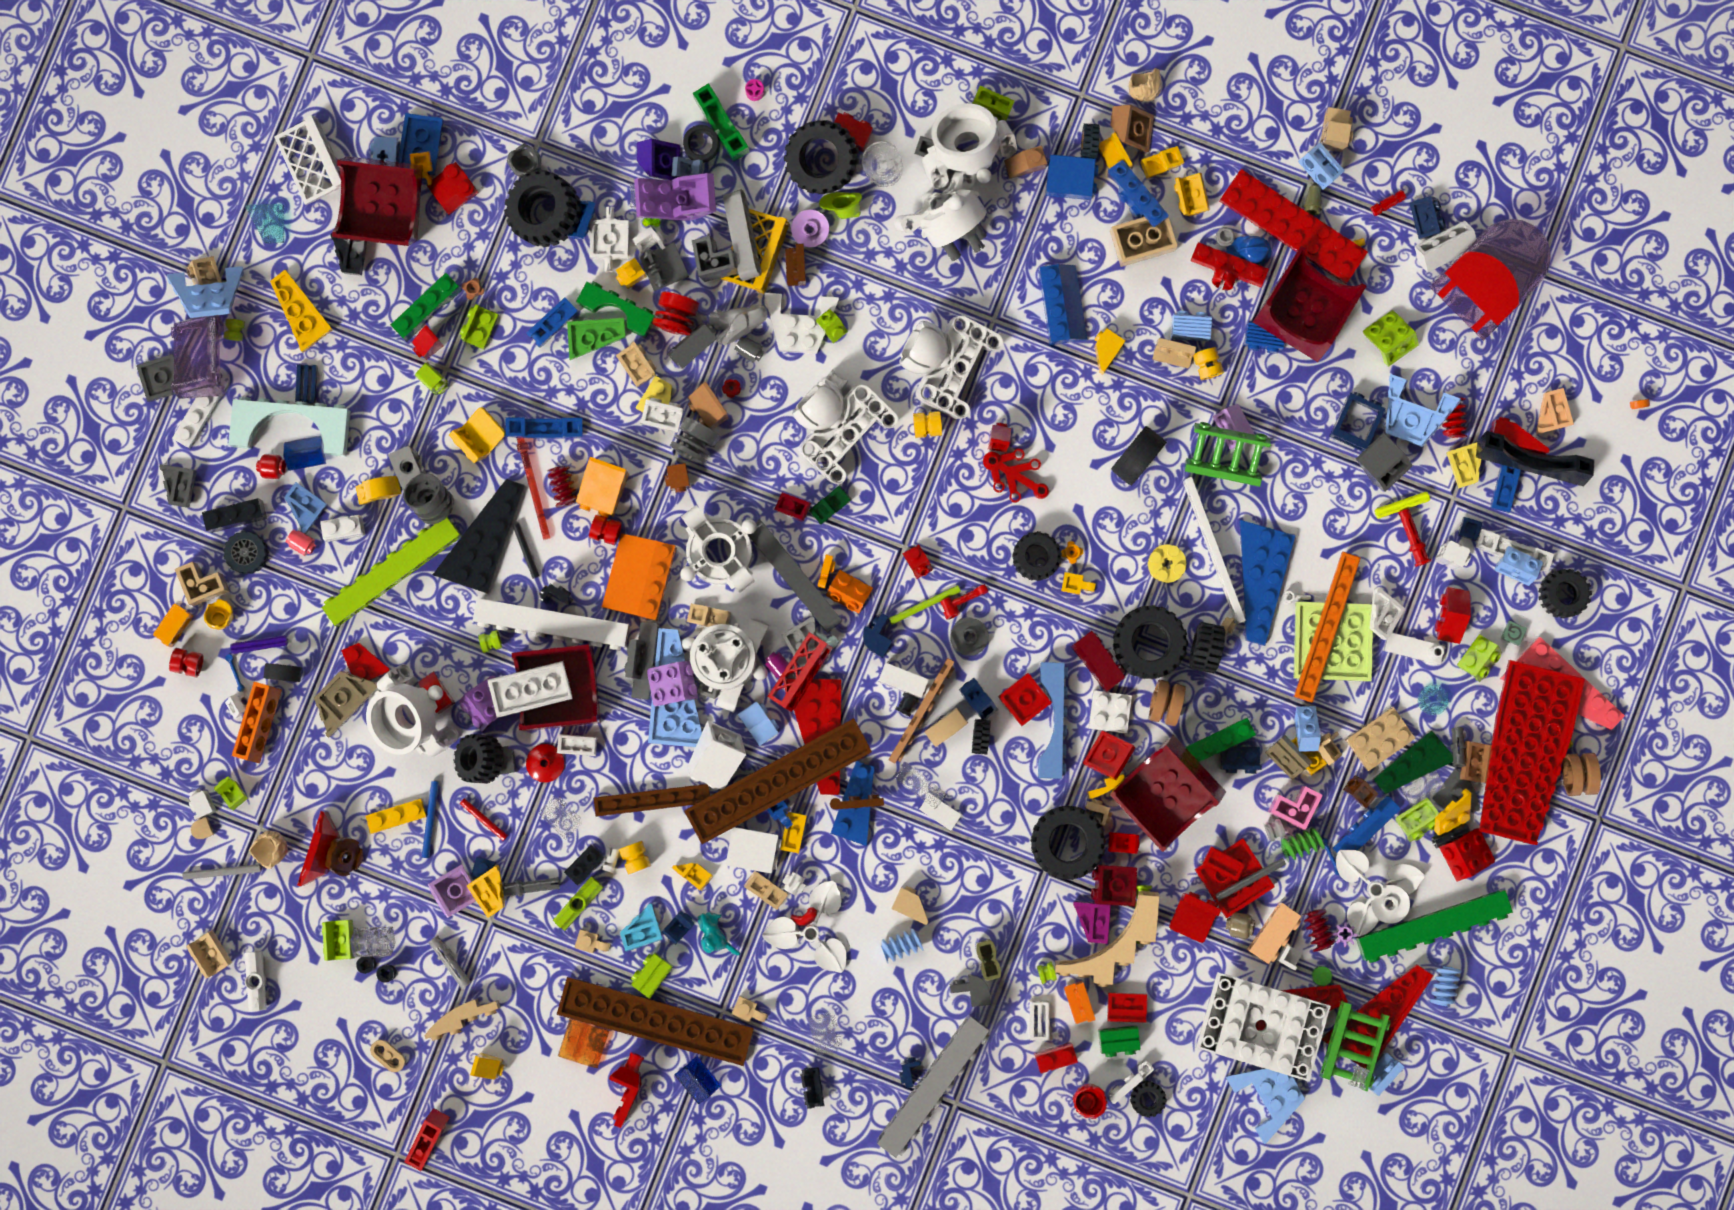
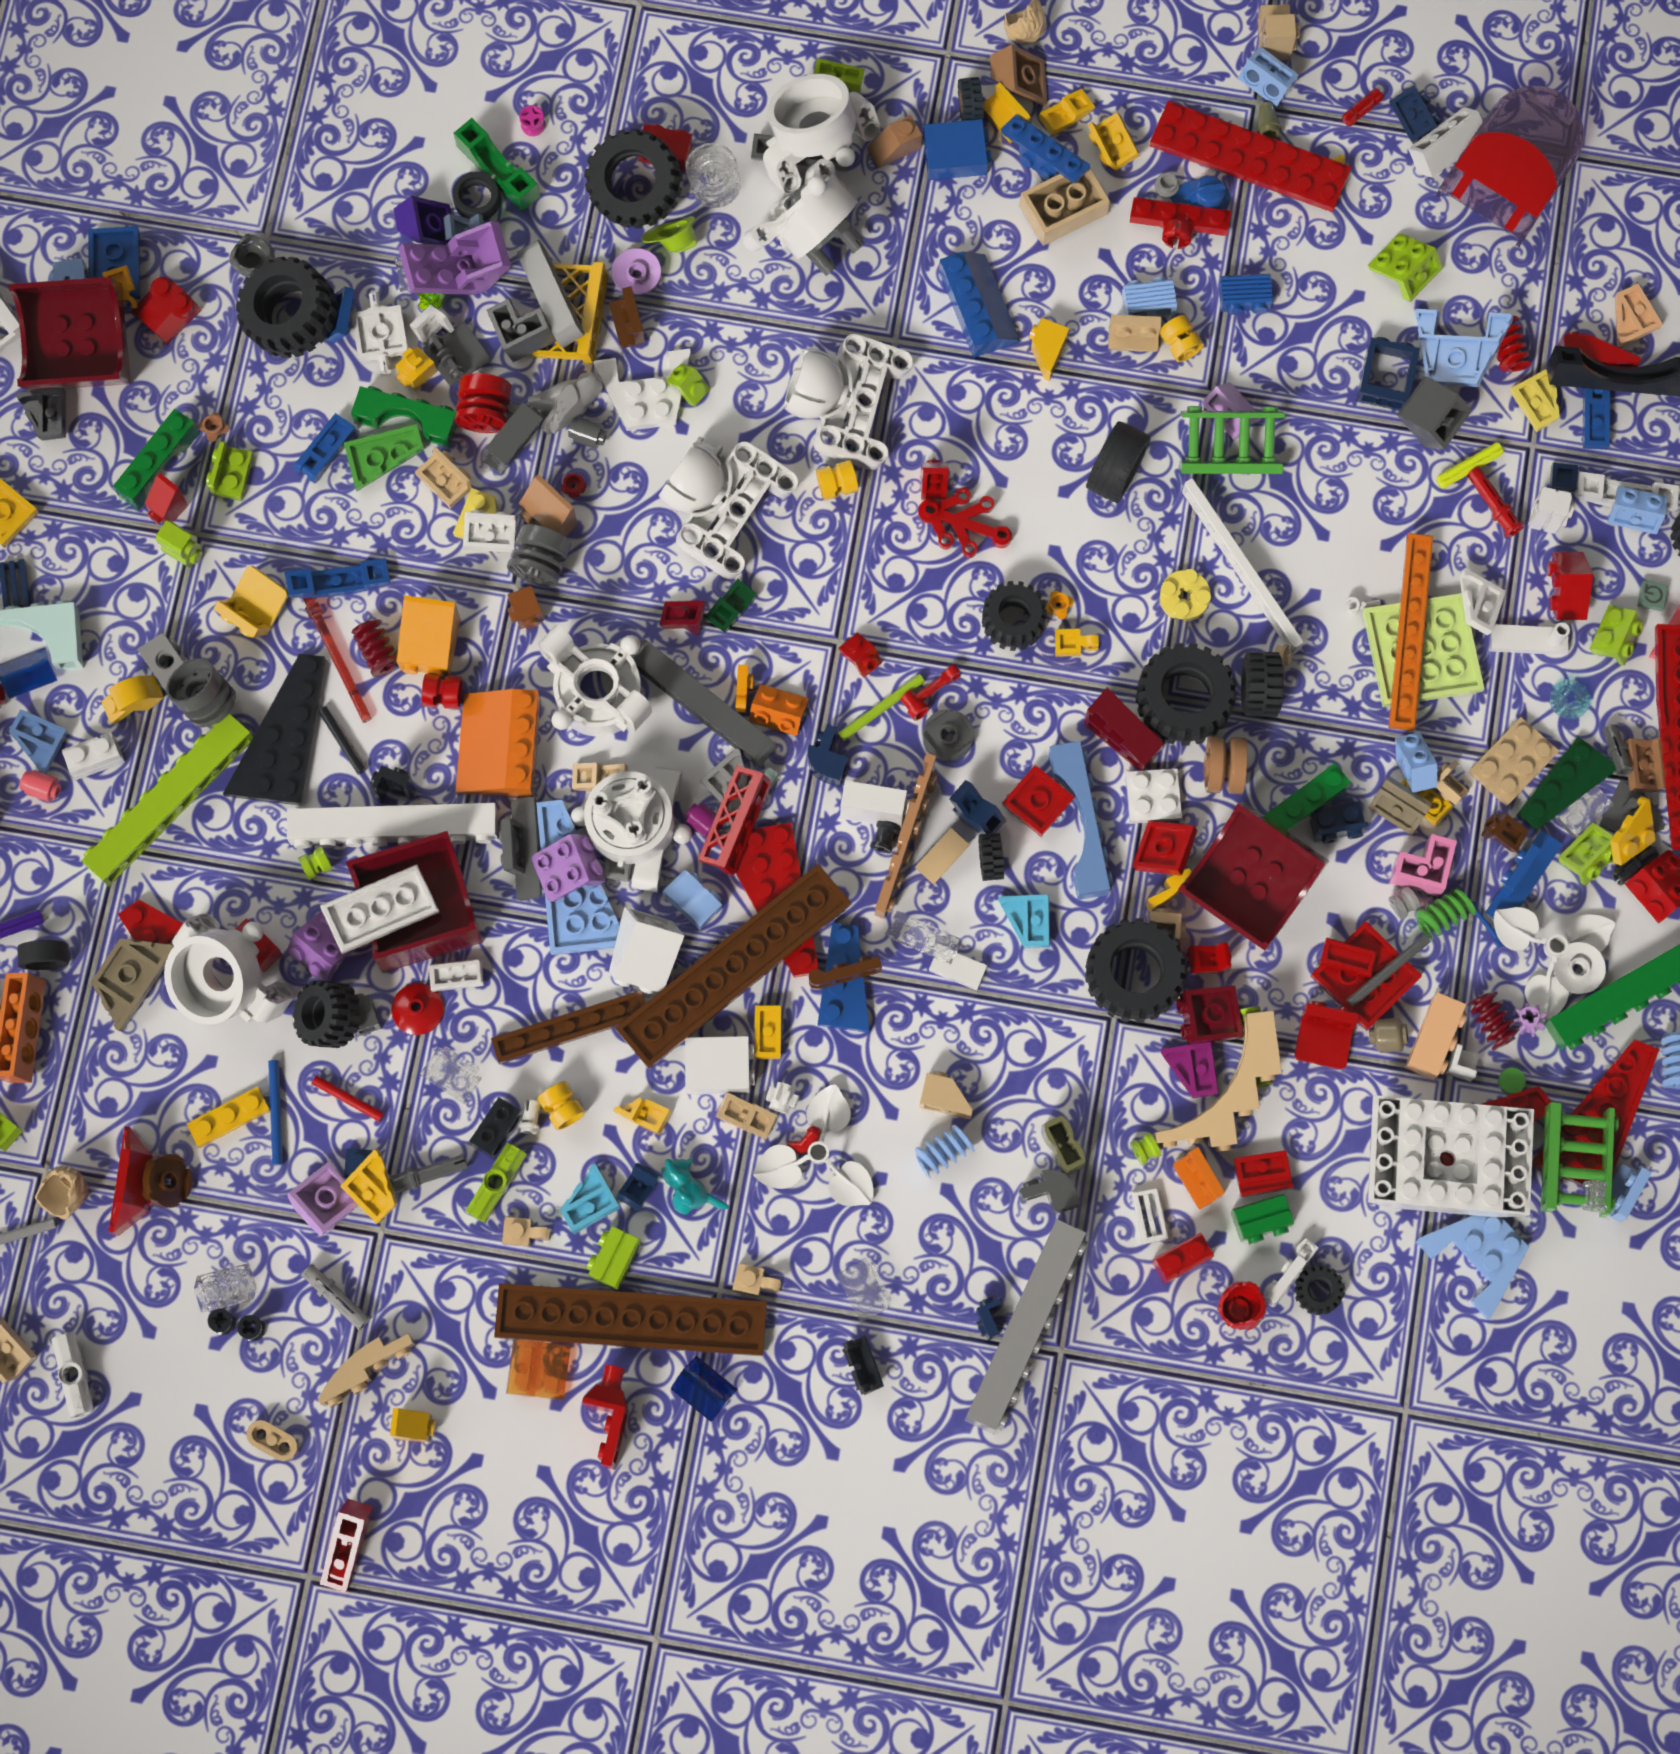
camera: 10 degrees left, 10 degrees down
lime bracket [322,920,355,961] -> none
blue plate [767,800,793,829] -> none
blue wing [1239,520,1296,646] -> none
dark red container [1253,246,1367,362] -> none
none -> medium azure wing [998,894,1050,948]

